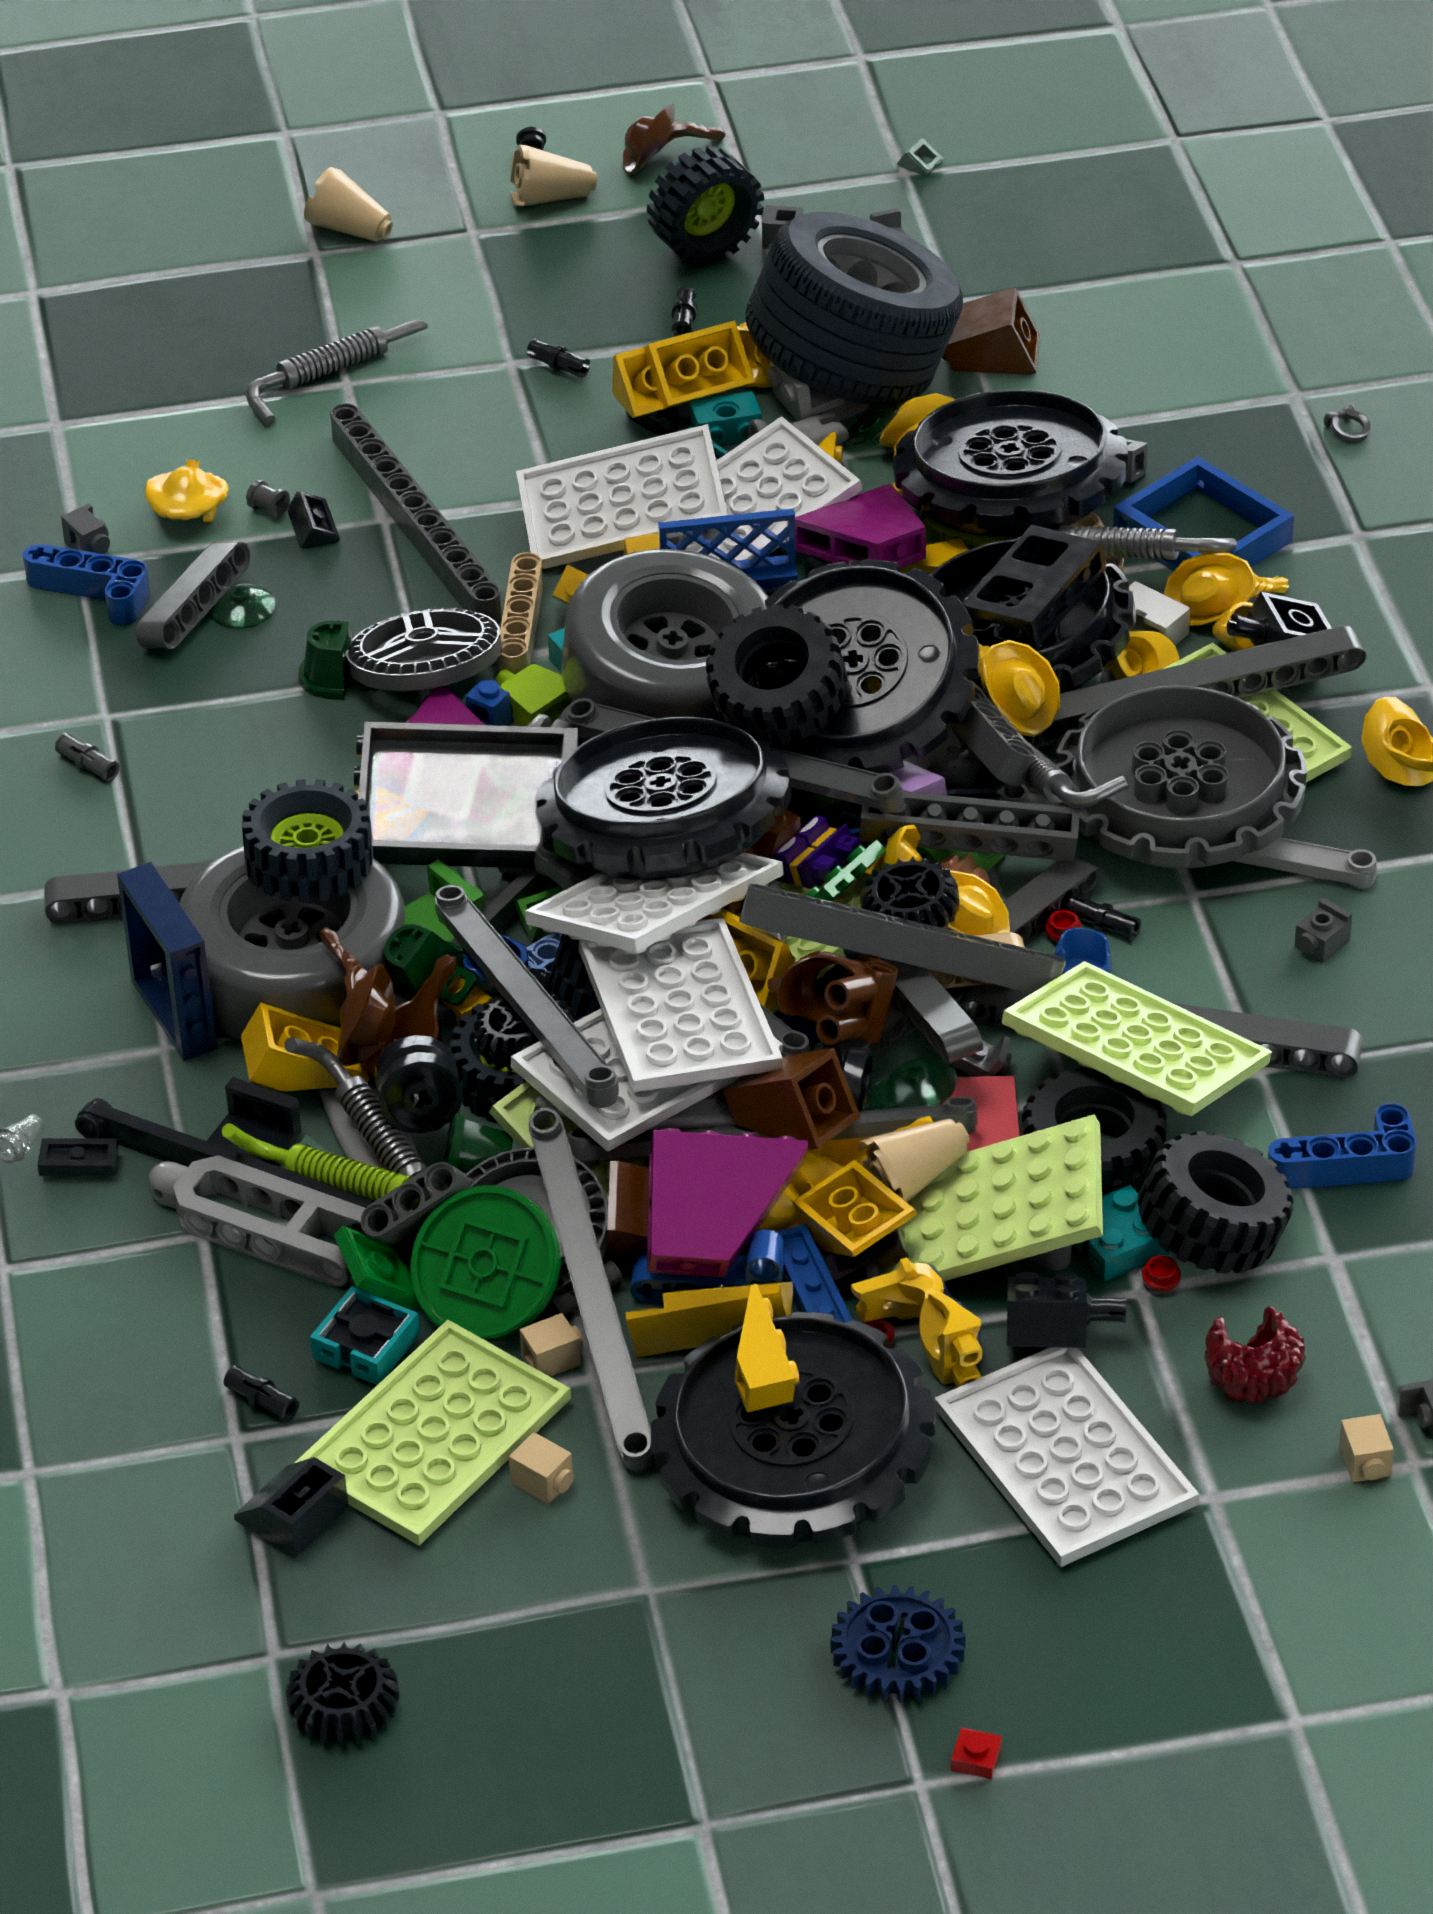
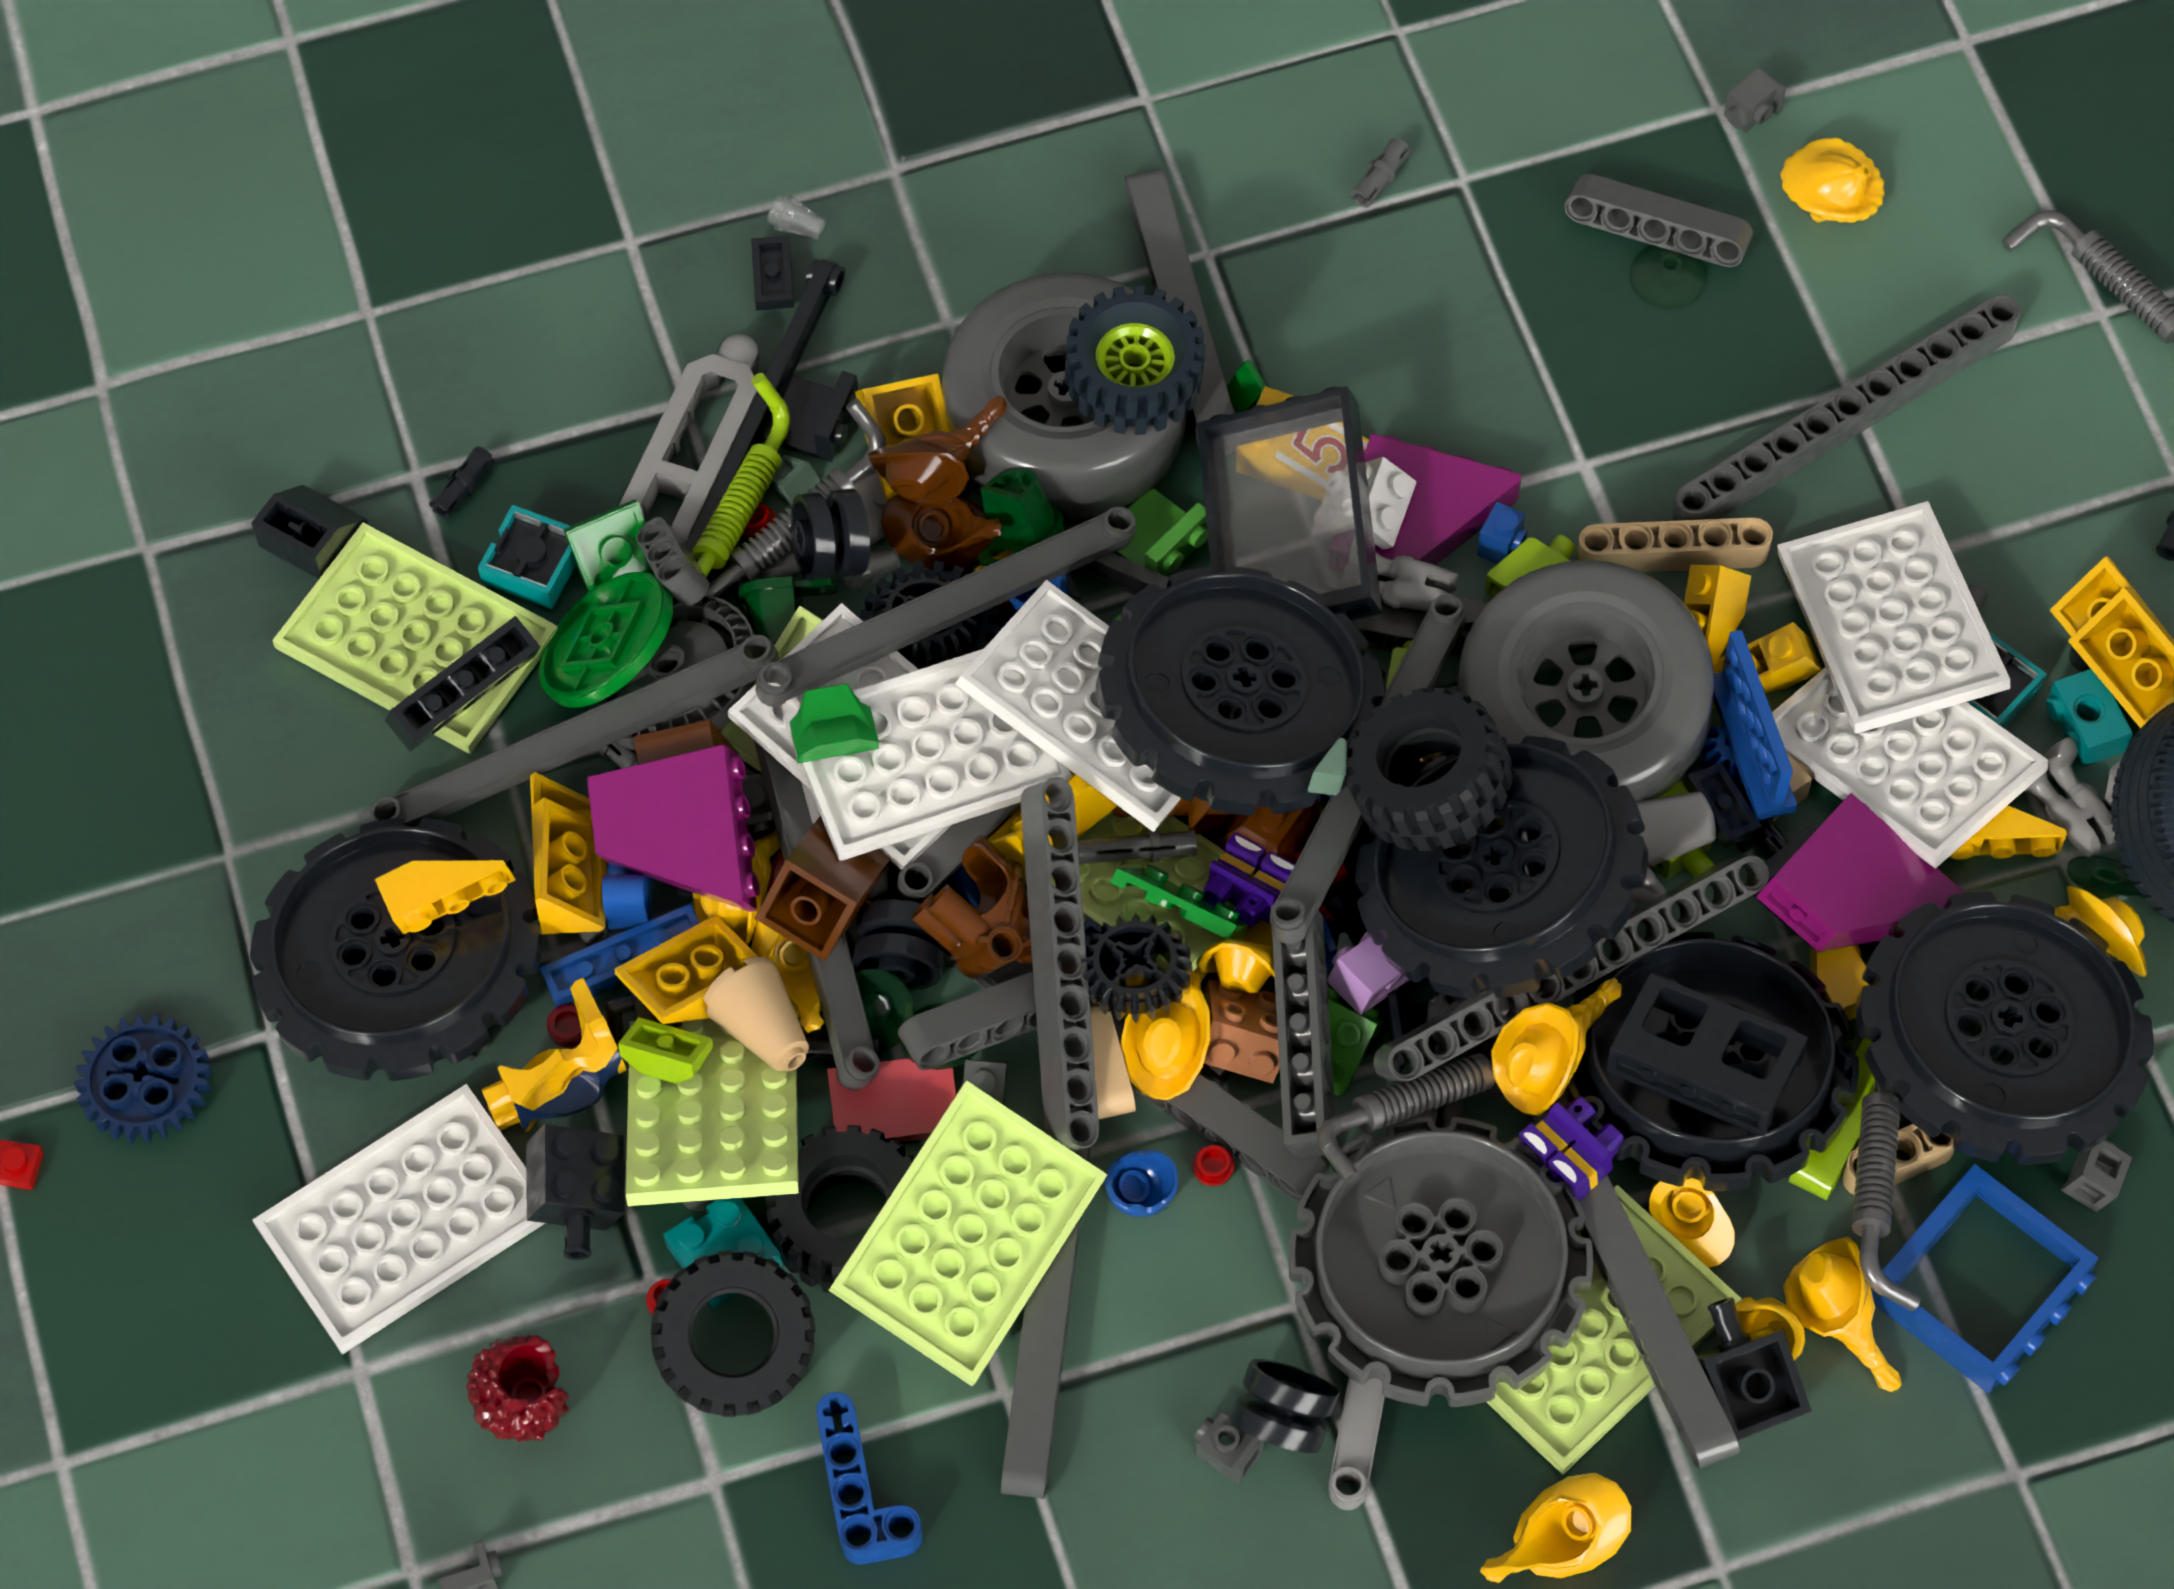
camera: 85 degrees right, 20 degrees up
blue beam [23,544,150,625] -> none
dark blue window [117,862,217,1061] -> none
dark grey bush [246,479,290,518] -> none
black gear [286,1642,400,1748] -> none
black slope [287,491,340,548] -> none
dark green container [299,621,379,700] -> none
dark grey piece [346,608,502,692] -> none
tan brick [509,1432,574,1505] -> none
tan brick [520,1313,584,1377] -> none
black pin [1066,894,1141,940] -> none
white brick [1129,581,1190,645] -> none
tan brick [1339,1414,1394,1482] -> none
none -> black brick [385,616,541,752]
none -> lime slope [618,1017,713,1084]
none -> green slope [789,684,879,764]
none -> black wheel [1230,1359,1340,1453]
none -> sand green slope [1308,738,1347,795]
none -> dark purple hips [1519,1096,1624,1202]

